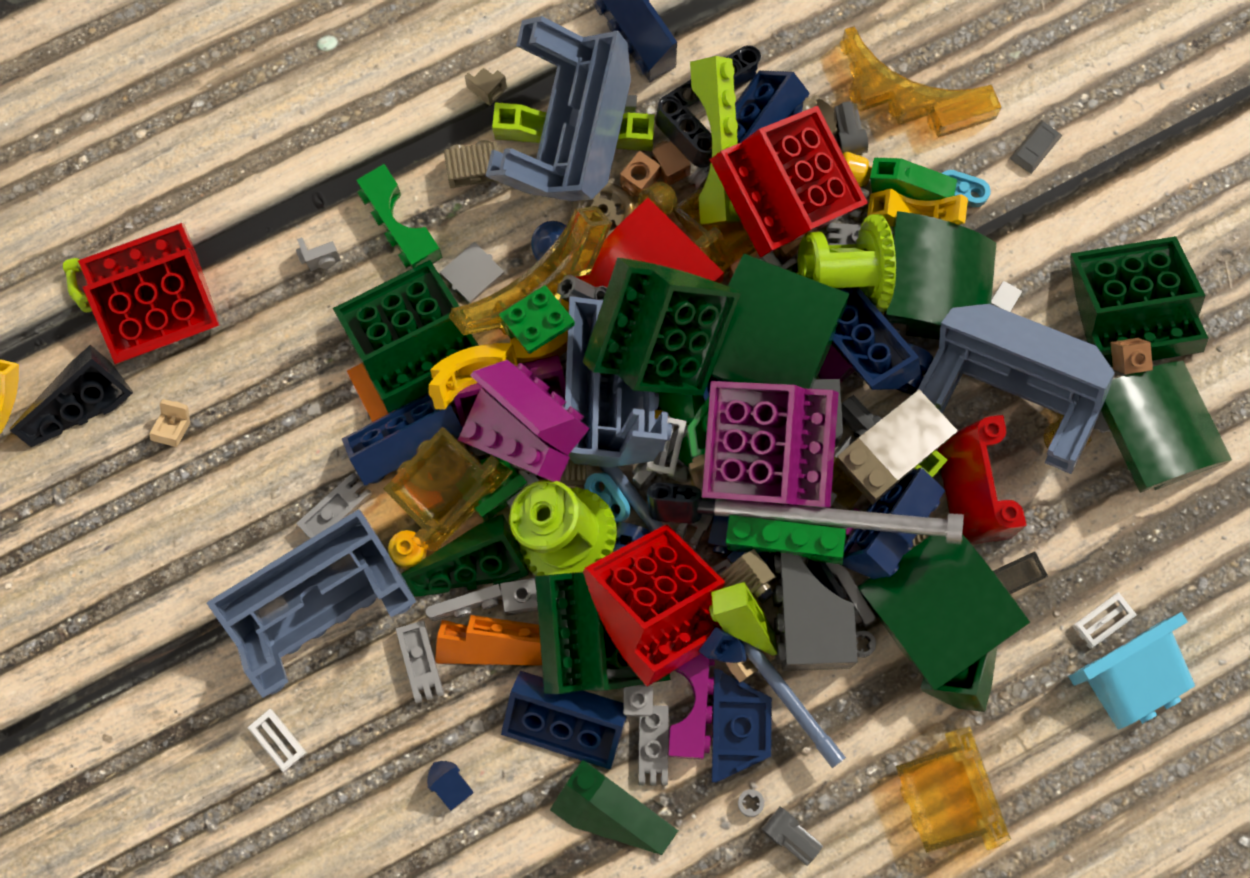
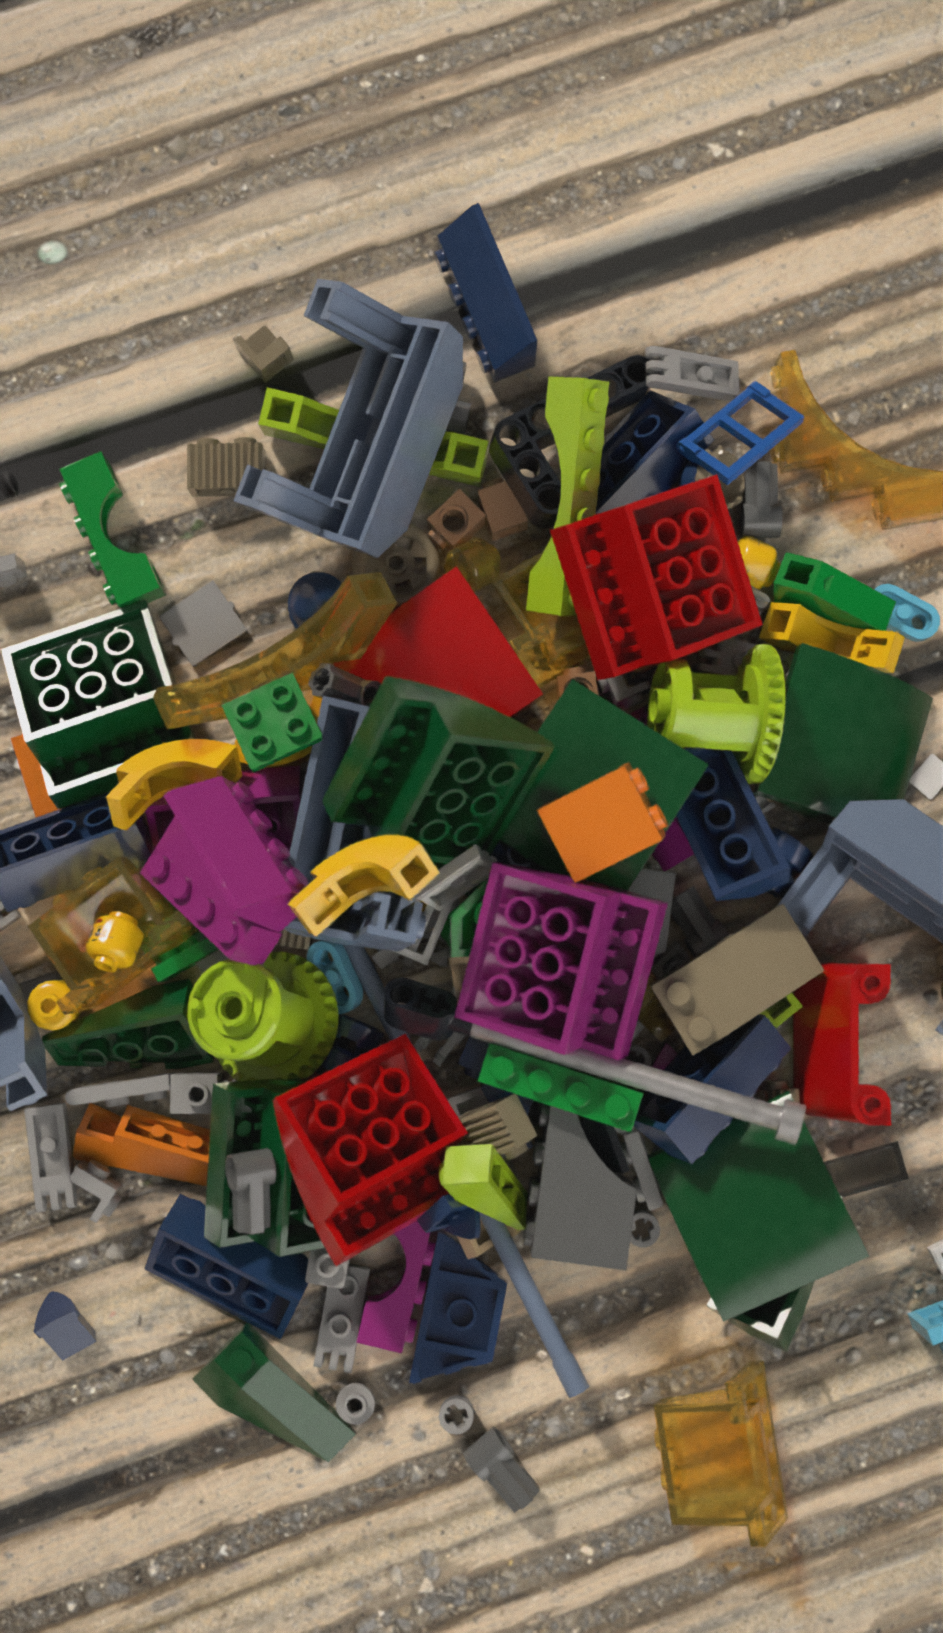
camera: 10 degrees right, 10 degrees up
light grey bush [688,167,709,191] -> none
none -> light grey bracket [68,1160,123,1223]
none -> yellow head [86,911,143,973]
none -> dark grey piece [225,1148,276,1235]
none -> yellow arch [287,835,439,937]
none -> light grey plate [336,1383,375,1424]
none -> white tile [416,844,498,911]
none -> orange panel [537,762,668,883]
none -> light grey hinge [645,346,740,402]
none -> blue window [676,381,804,485]

